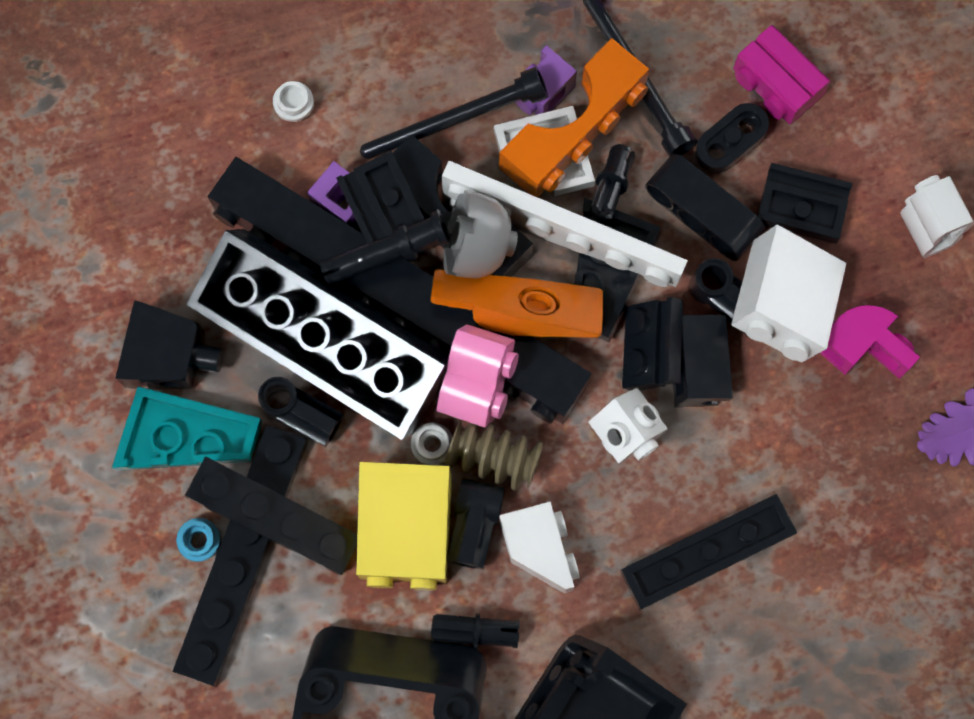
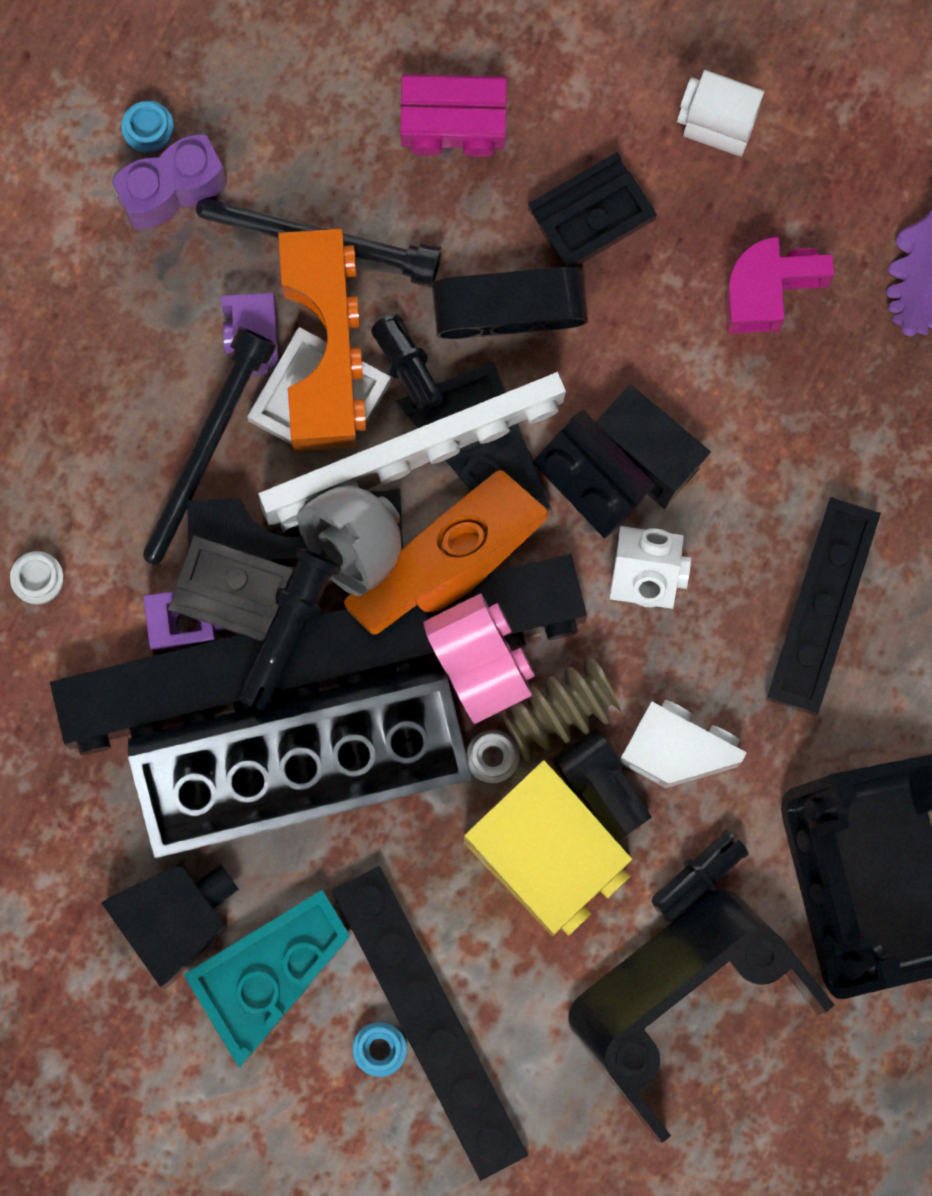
camera: 50 degrees left, 5 degrees up
black plate [183,456,357,575] -> none
black piece [258,377,344,448] -> none
black piece [689,258,748,337] -> none
black plate [695,103,769,173] -> none
white brick [731,225,846,363] -> none

